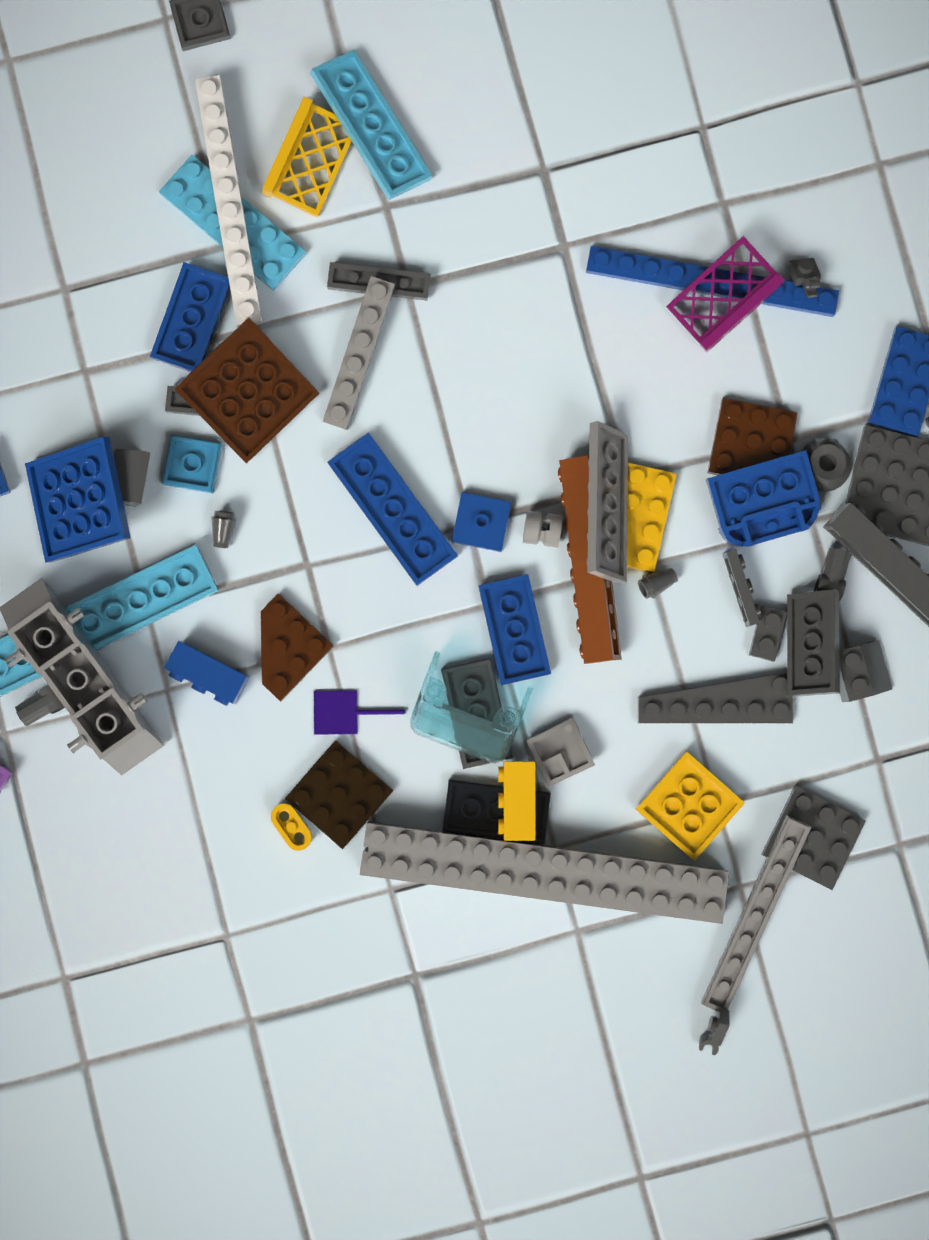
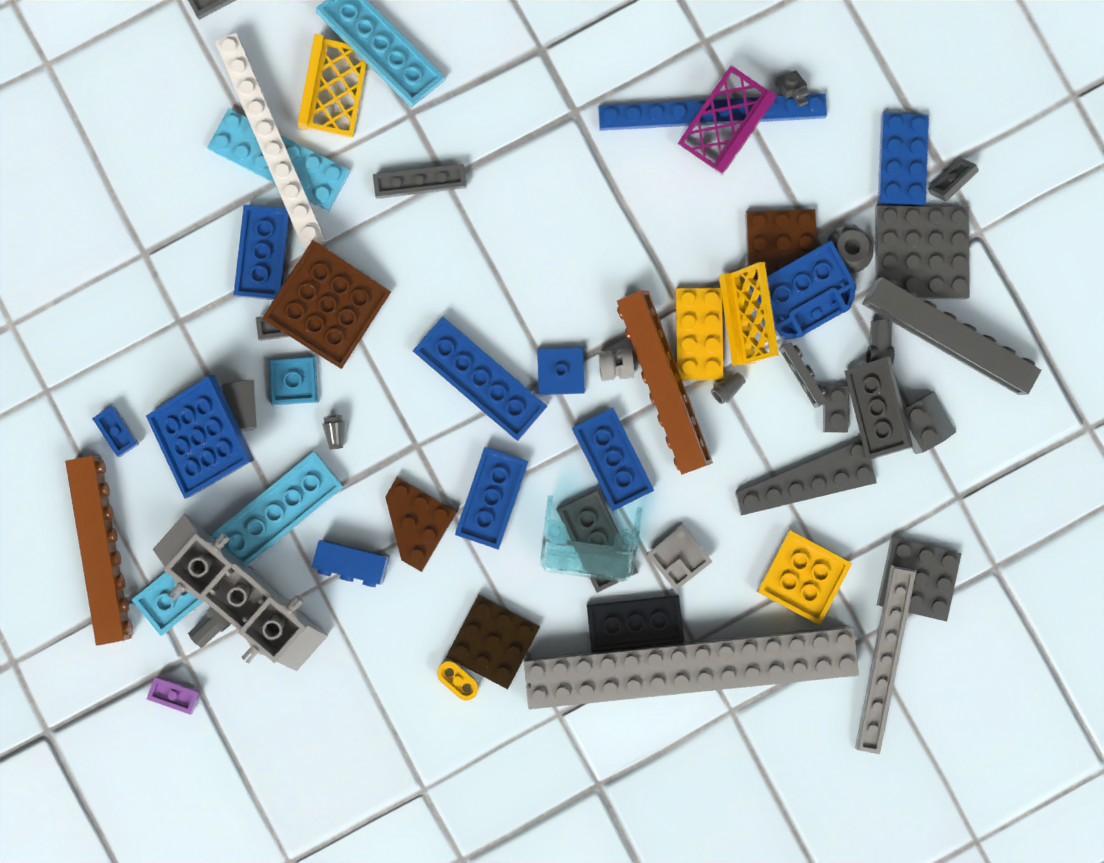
camera: 10 degrees left, 0 degrees up
dark purple piece [314,691,406,735] -> none
light grey plate [322,276,396,430] -> none
yellow brick [498,761,535,841] -> none
light grey plate [587,421,628,584] -> none
dark grey plate [699,1007,729,1055] -> none
none -> blue plate [455,447,529,550]
none -> yellow fence [719,262,779,366]

